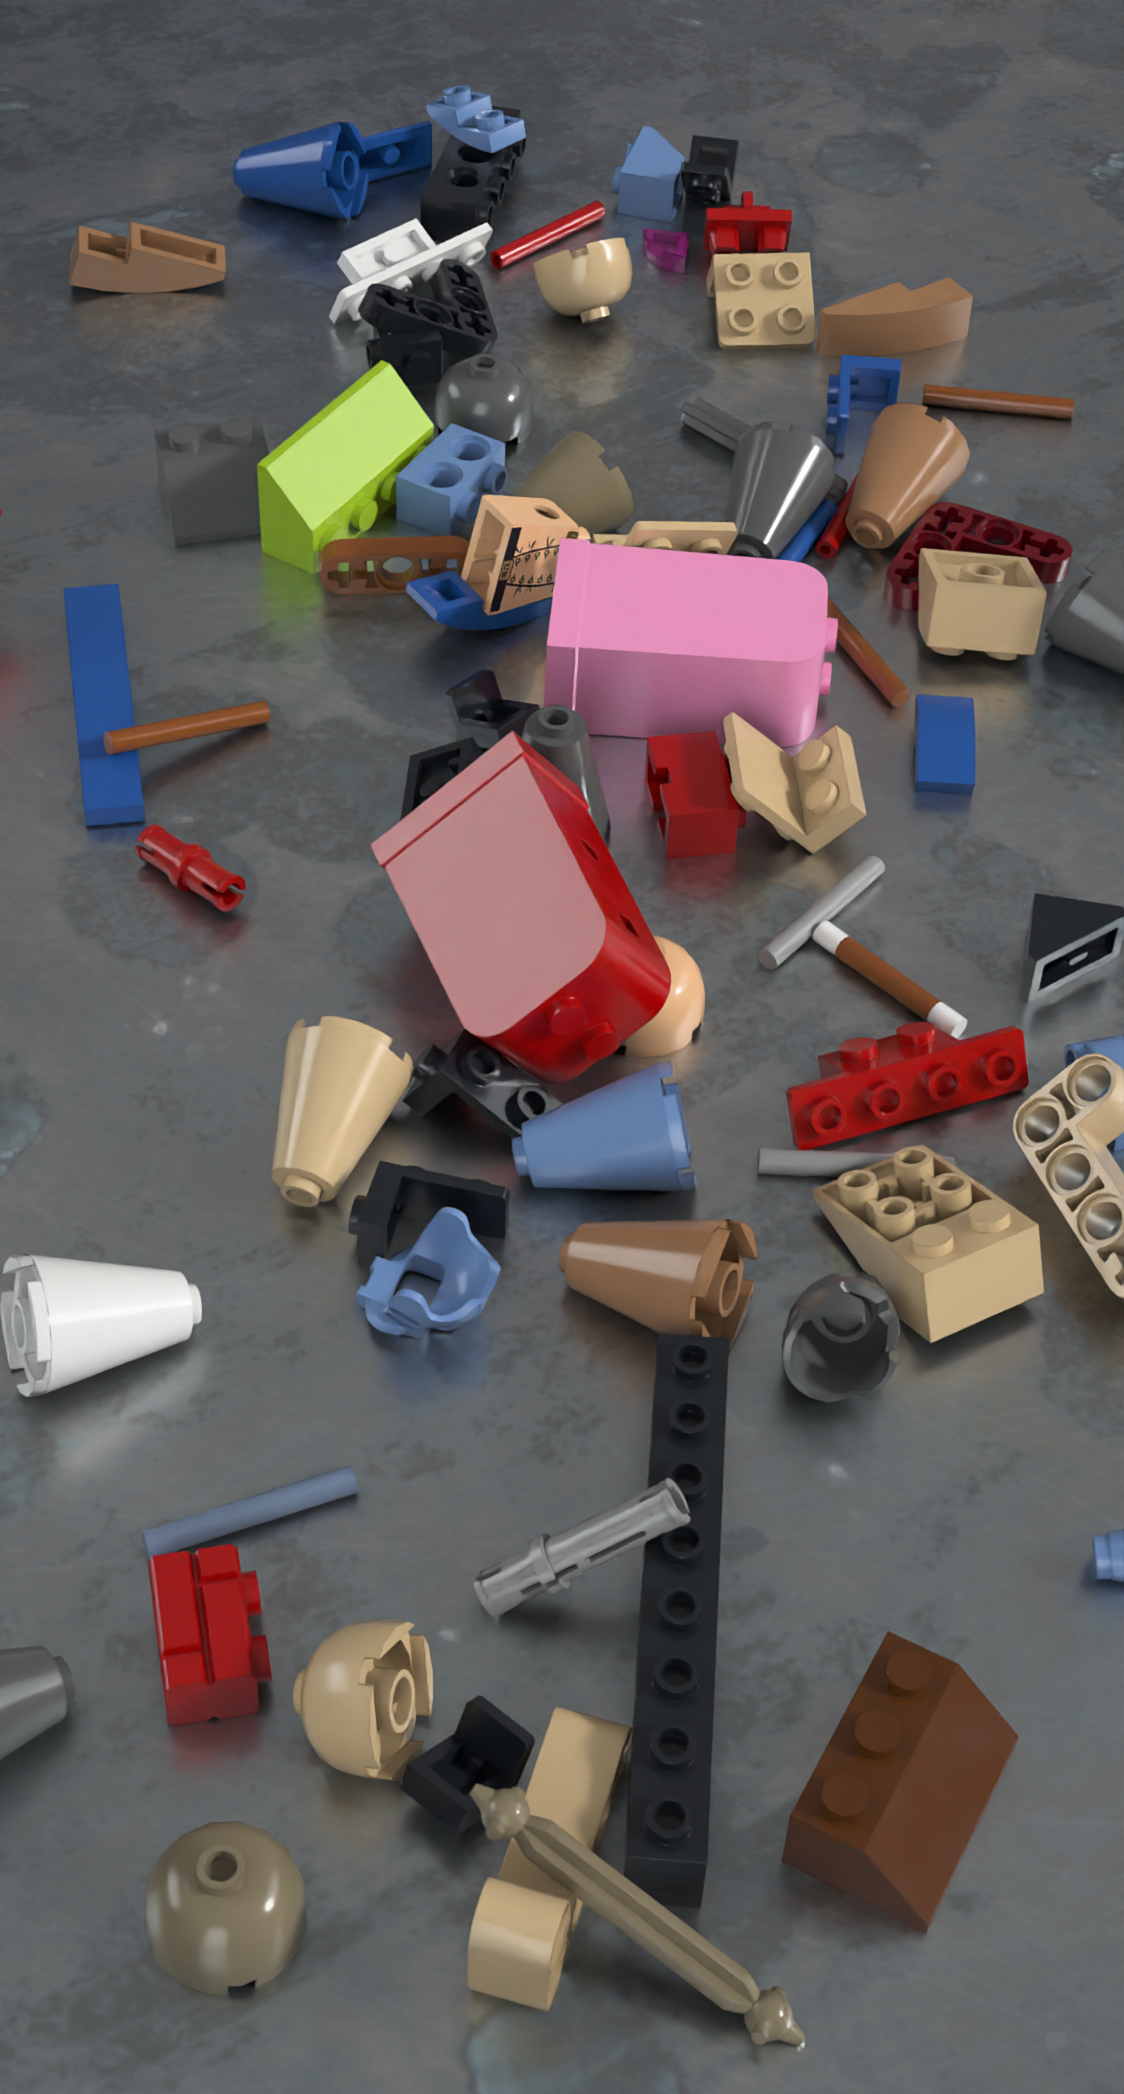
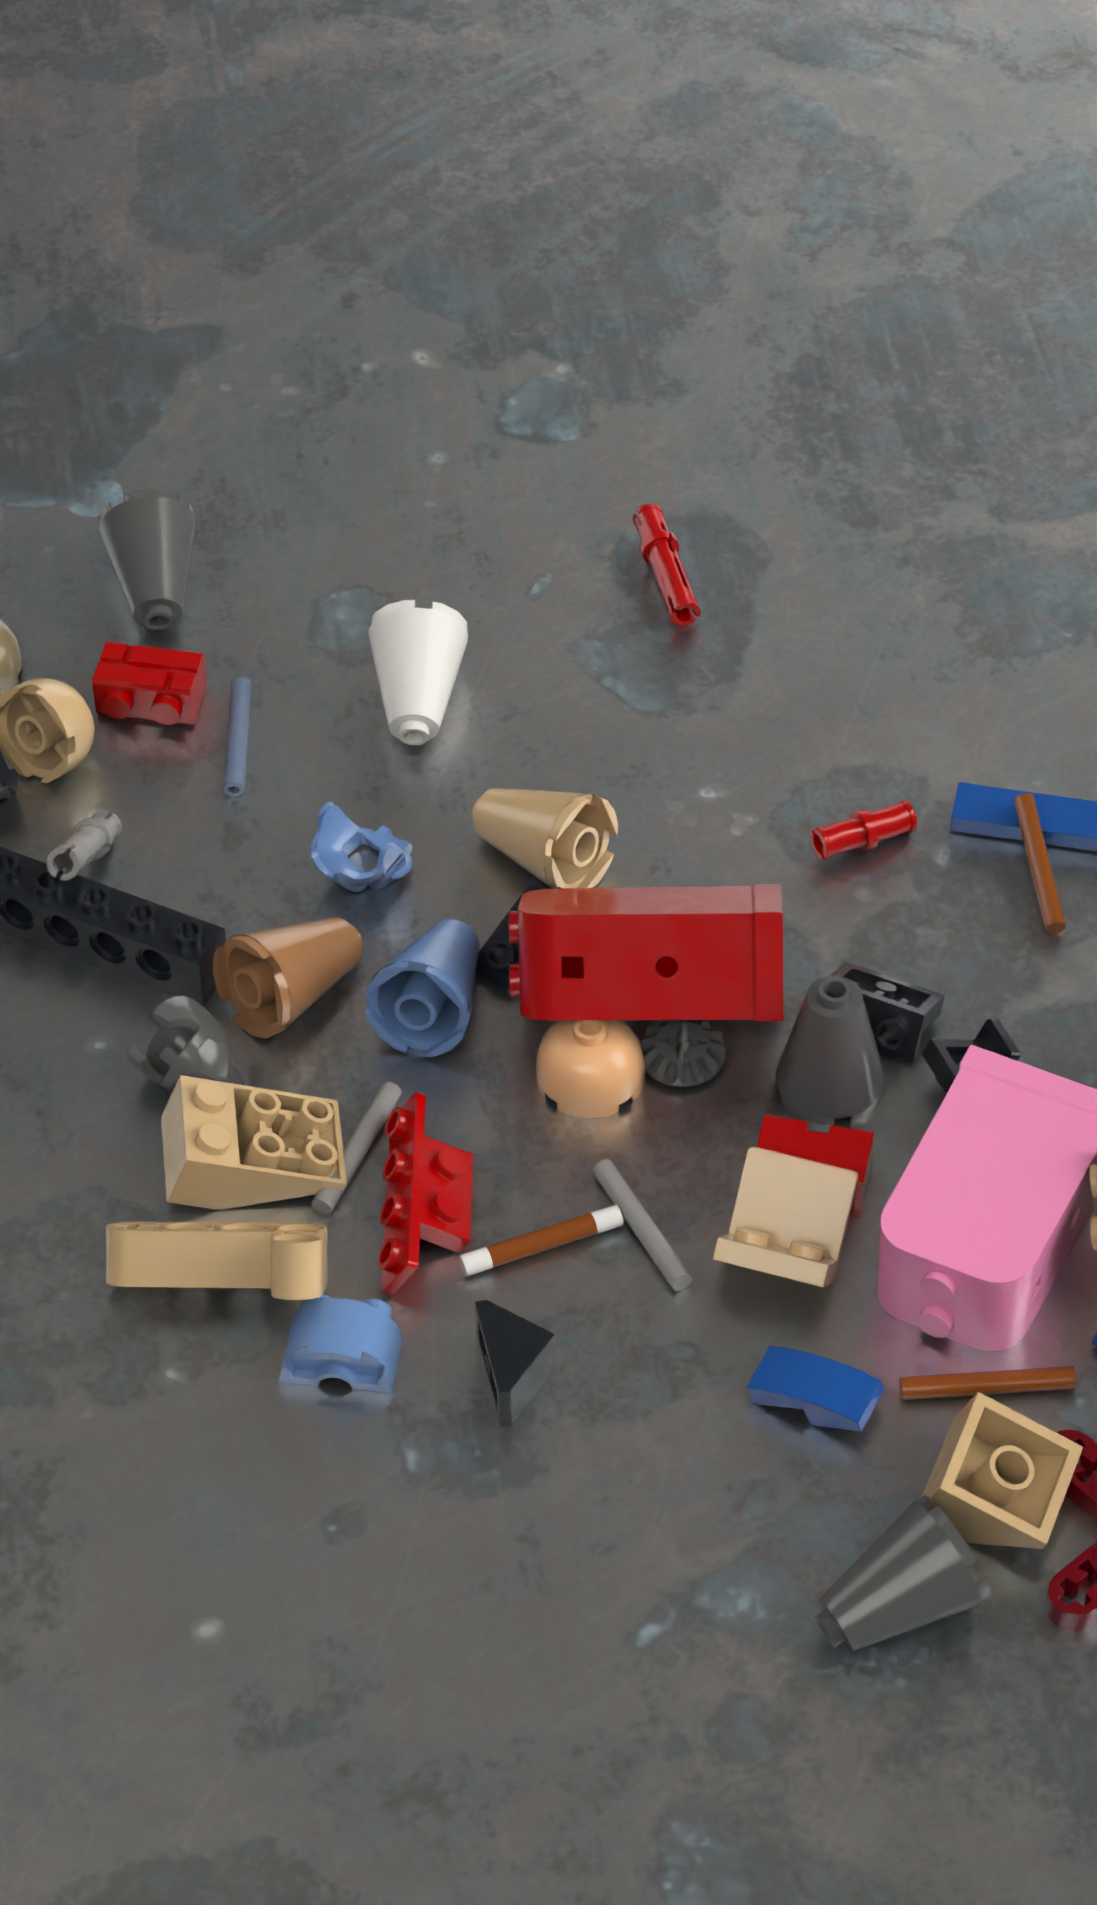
camera: 115 degrees right, 0 degrees up
black bracket [348,1161,510,1266] -> none

